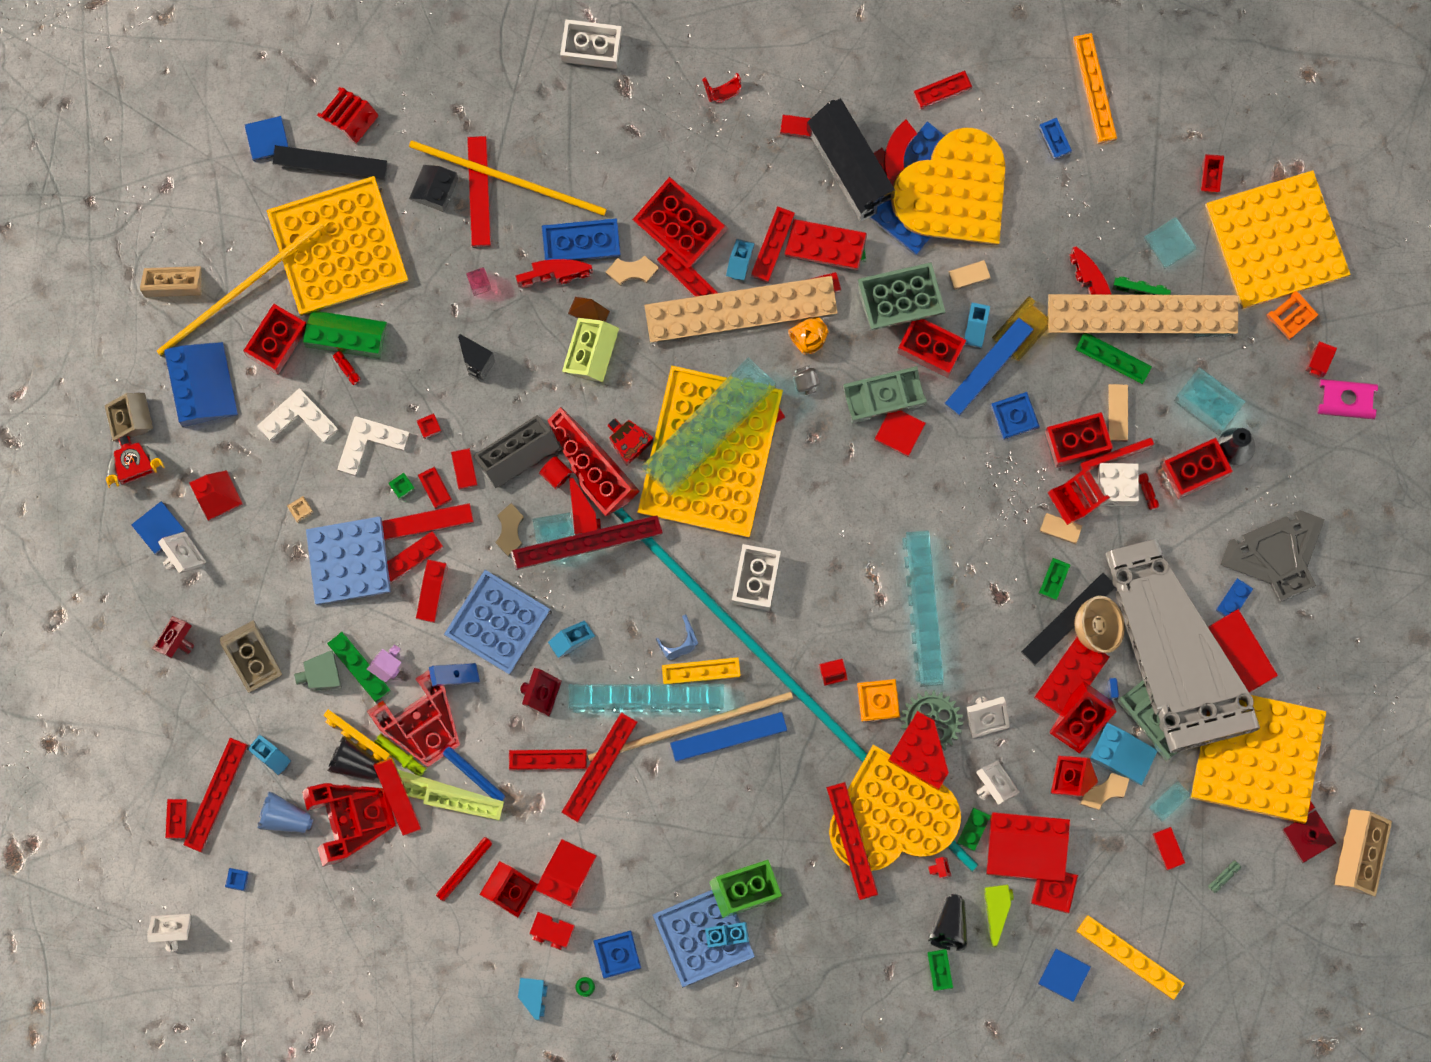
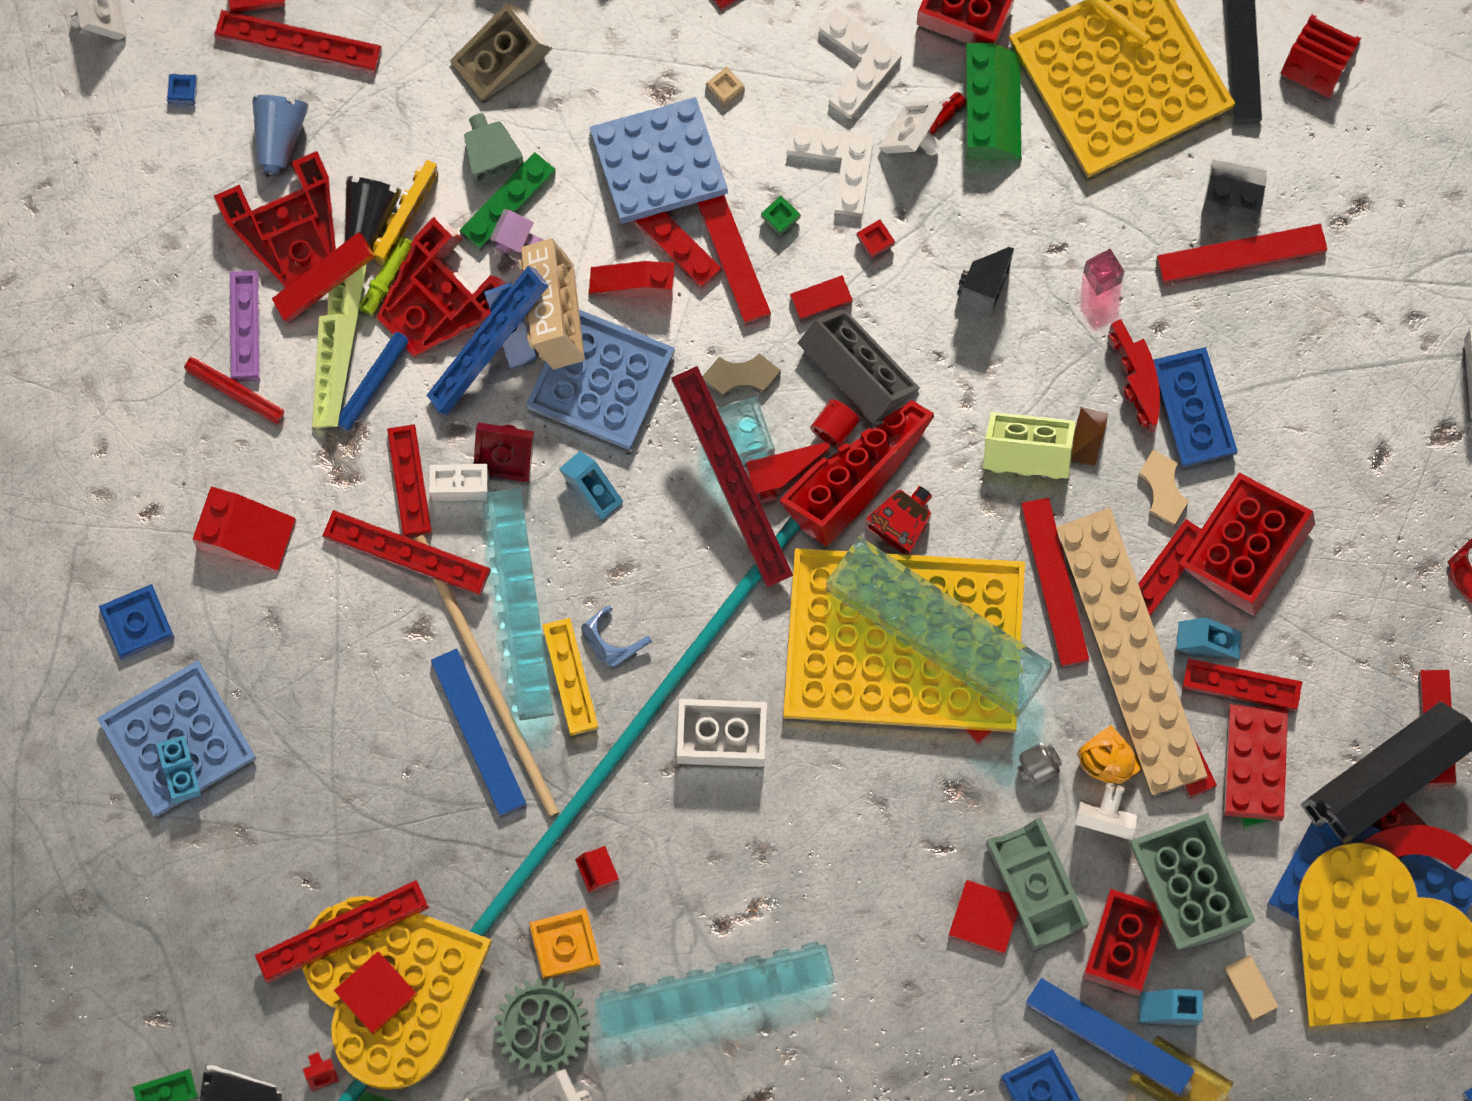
camera: 80 degrees right, 5 degrees down
dark azure slope [247,735,291,775] -> none
yellow piece [409,140,607,216] -> none
red tile [418,466,452,509] -> none
red slope [479,861,538,918] -> none
dark azure slope [518,978,548,1021] -> none
red brick [529,912,575,950] -> none
green plate [575,977,595,997] -> none
bright green brick [709,860,782,918] -> none
red plate [888,711,949,791] -> none
none -> medium lavender tile [230,270,260,381]
none -> red tile [333,951,418,1035]
none -> blue plate [427,266,549,415]
none -> white hinge [429,464,489,502]
none -> tan brick [519,238,585,370]
none -> white tile [878,100,943,154]
none -> red tile [1021,497,1090,668]
none -> white tile [1075,783,1137,840]

